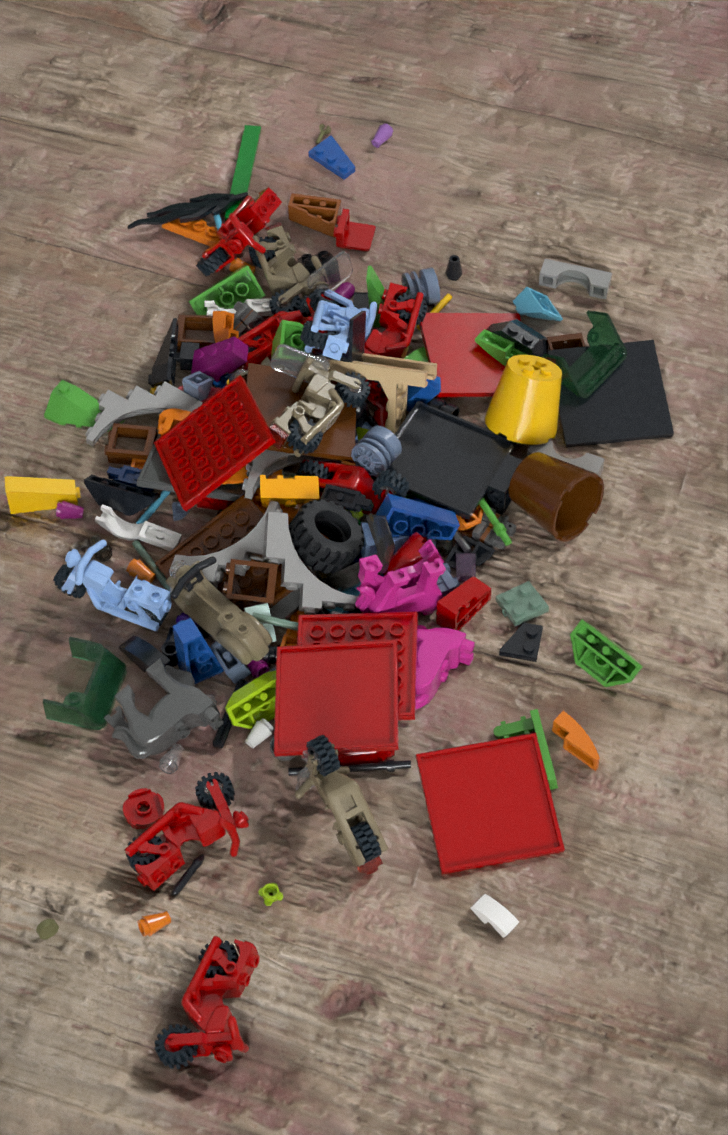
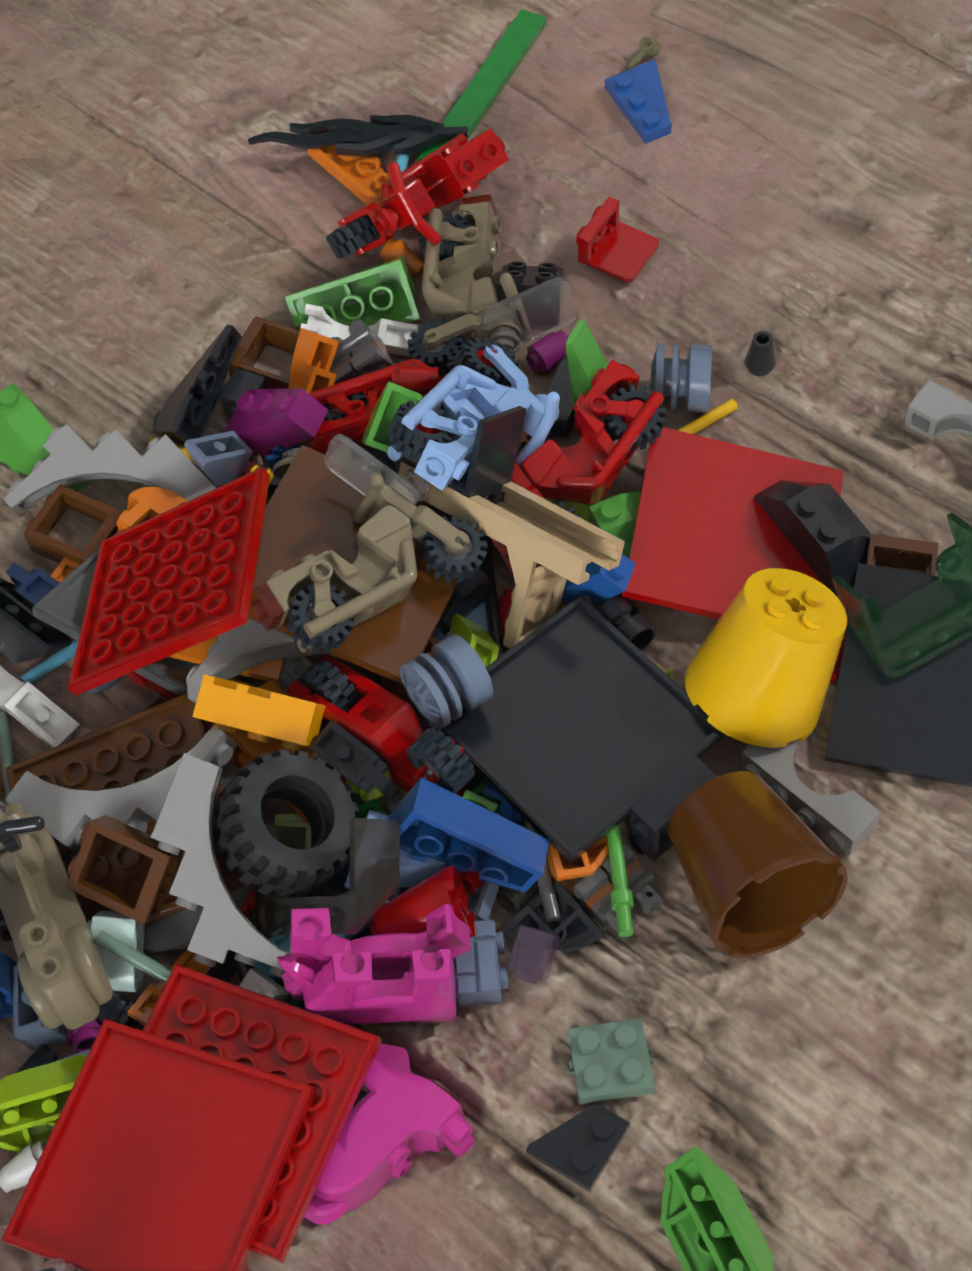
camera: 25 degrees right, 5 degrees up
dark orange wedge [288,193,341,238] -> none
medium lavender cone [371,123,393,148] -> none
red wedge [436,576,492,631] -> none
bright green slope [475,329,528,366] -> none
medium azure slope [513,286,563,321] -> none

